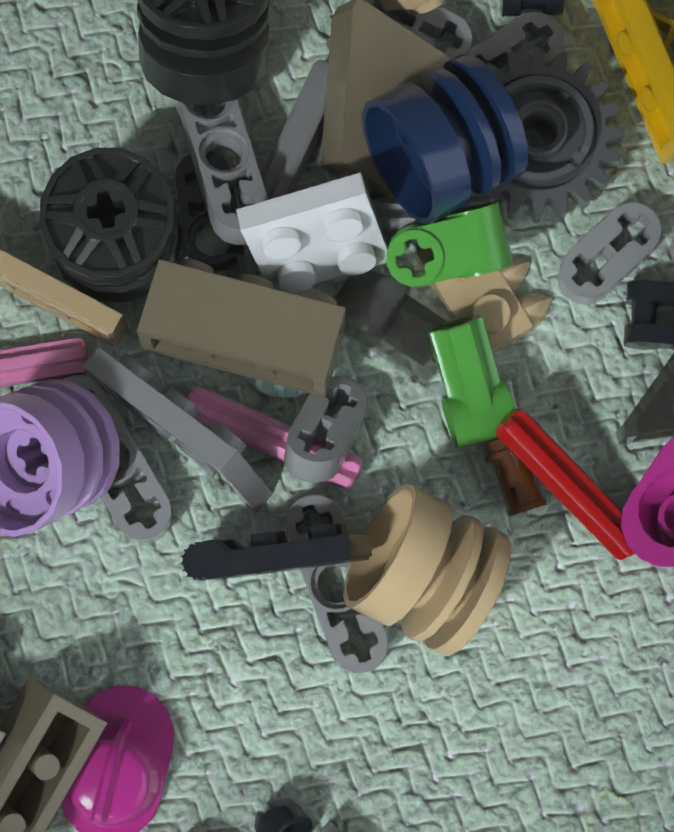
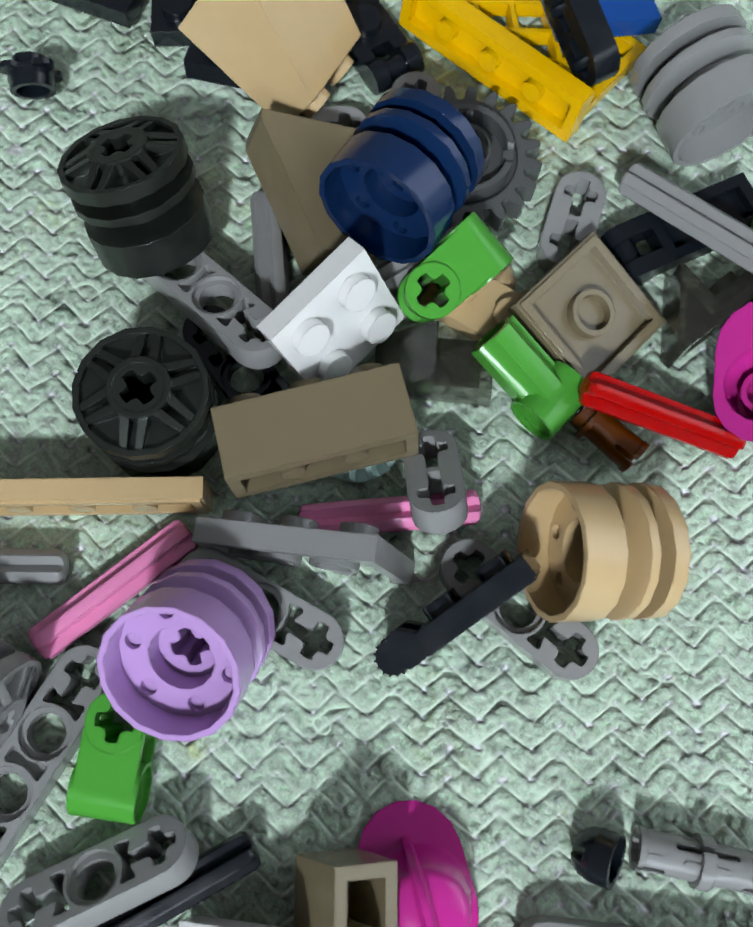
camera: 30 degrees left, 5 degrees down
none -> dark tan plate [507,231,666,378]

